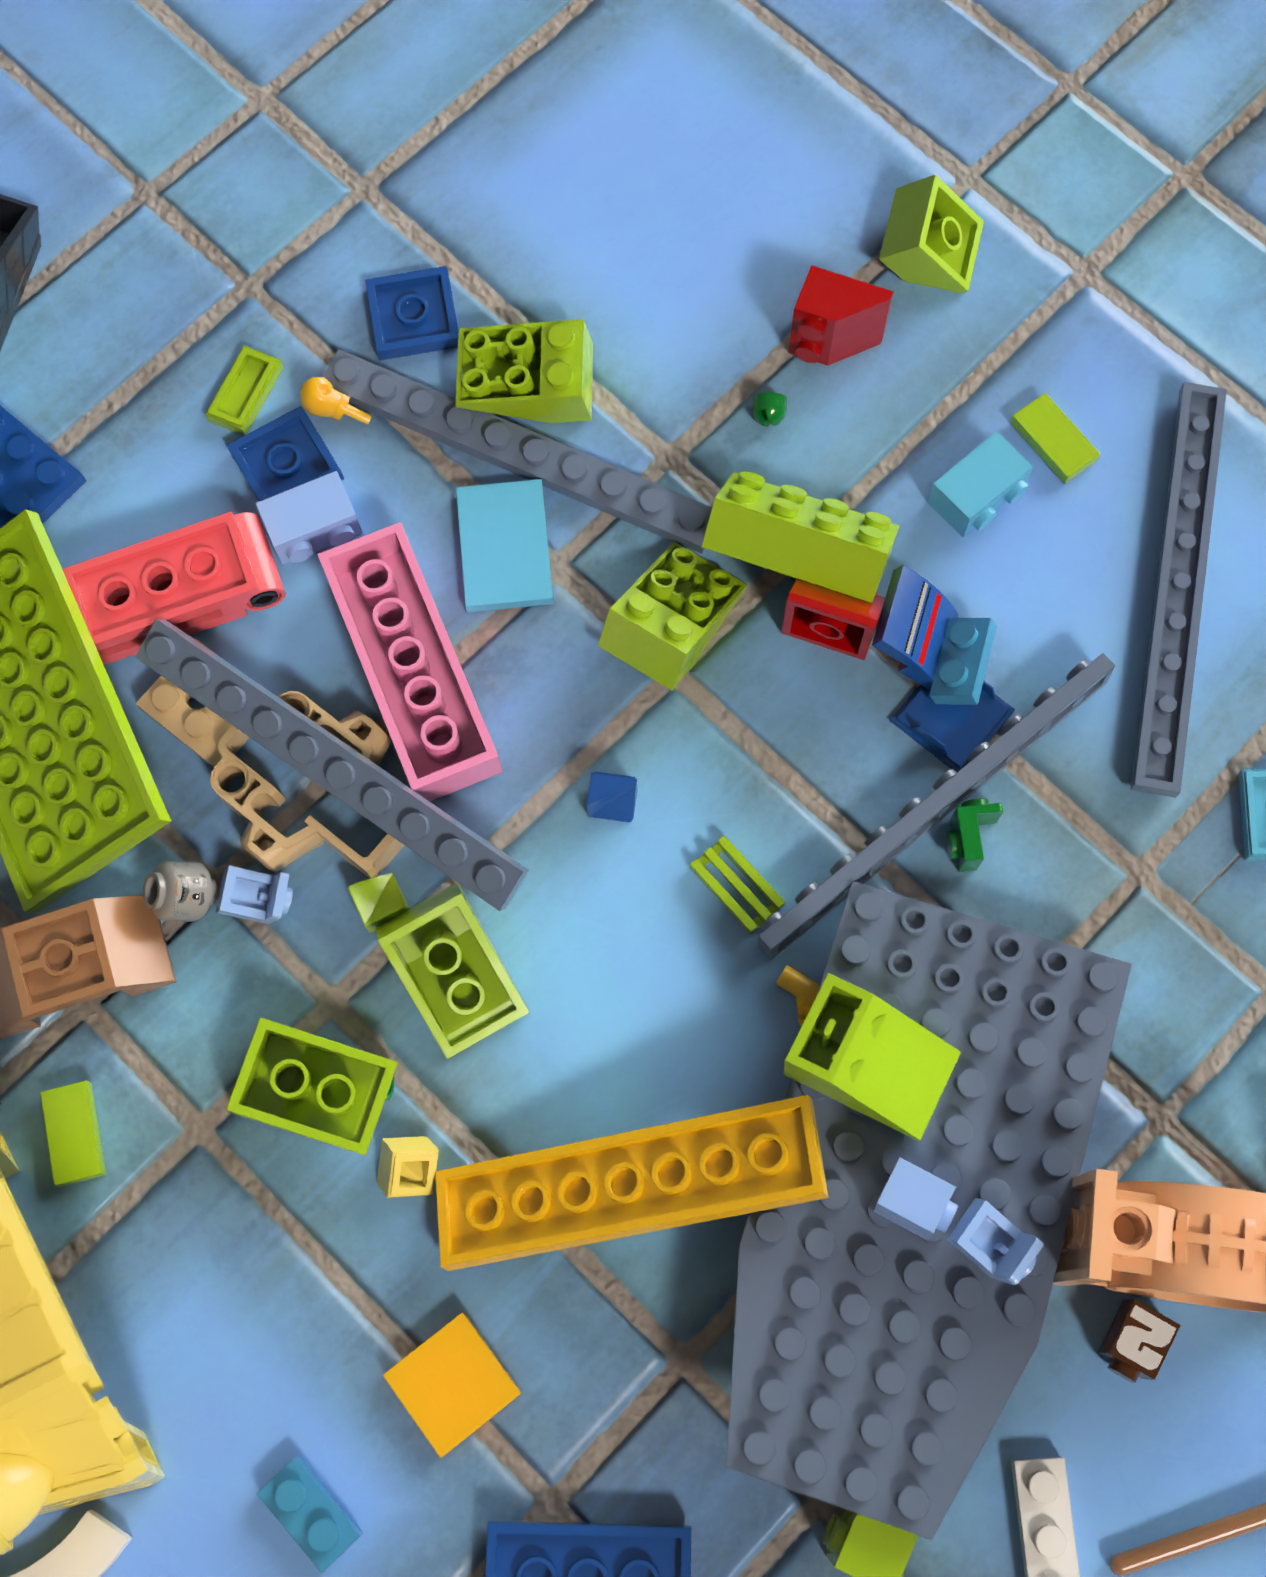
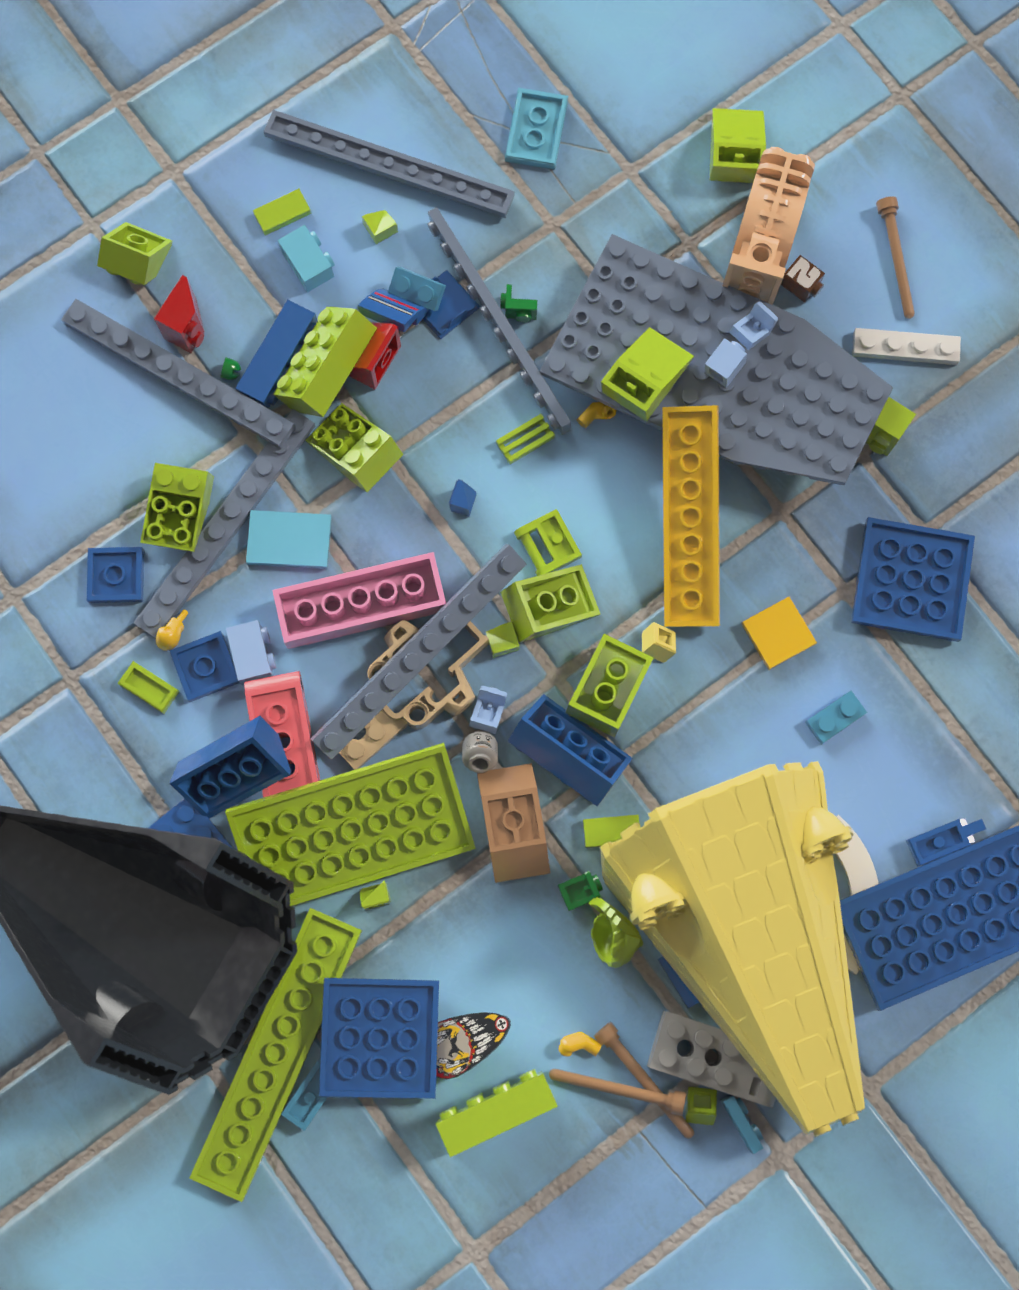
camera: 85 degrees left, 5 degrees up
none -> sand blue plate [61,299,296,449]
none -> blue slope [169,716,291,819]
none -> blue brick [235,299,317,409]
none -> lime slope [362,210,398,244]
none -> blue slope [508,694,633,807]
none -> lime plate [514,509,582,576]

